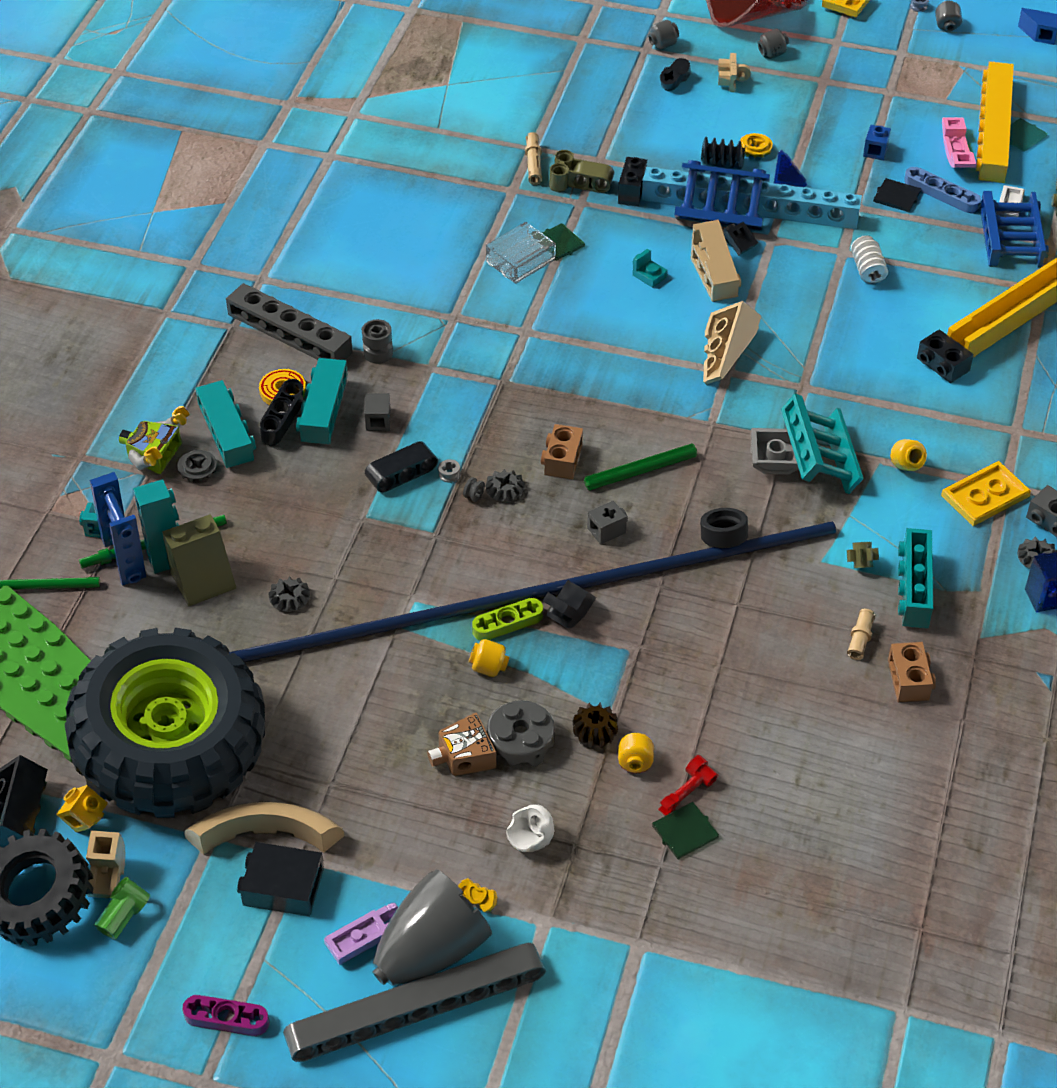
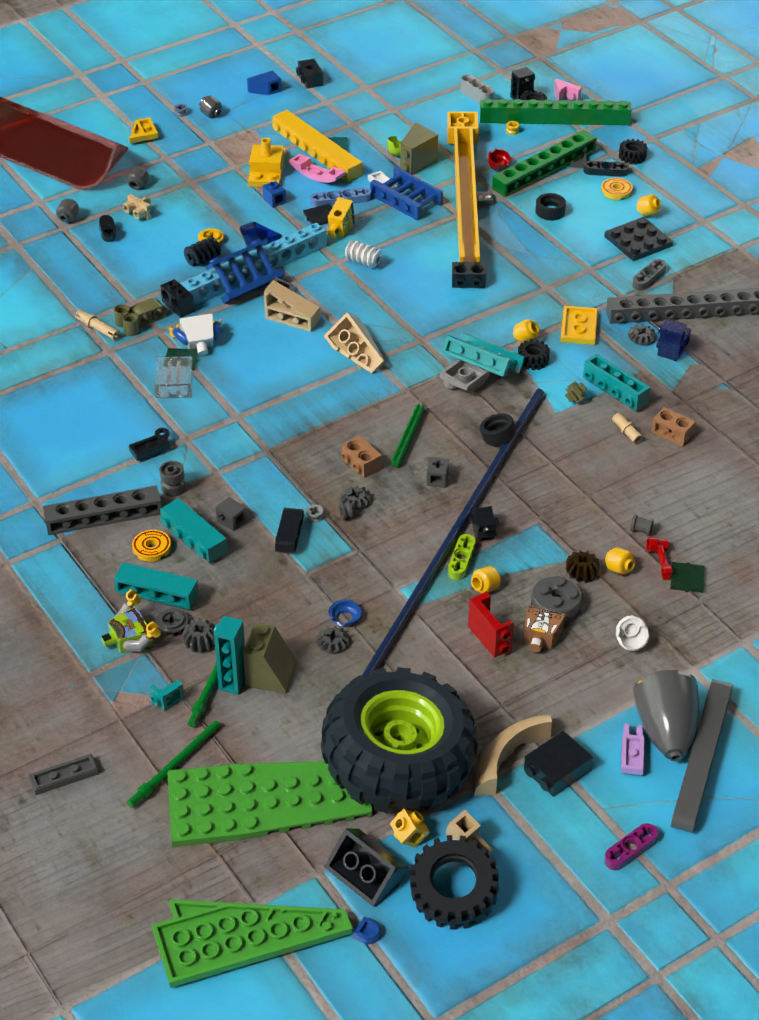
camera: 50 degrees left, 5 degrees down
blue fence [89,472,146,586] -> none
bright green piece [94,877,150,939] -> none
black beam [260,379,304,446] -> none
teal bracket [633,249,668,288] -> none
none -> black hinge [129,428,171,461]
none -> white torso [169,314,222,356]
none -> dark grey gear [182,618,215,653]
none -> yellow brick [248,138,286,187]
none -> yellow torso [327,197,355,237]
none -> blue piece [328,599,361,626]
none -> red panel [468,591,514,658]
none -> black tyre [518,339,550,370]
none -> dark grey bush [630,514,654,536]

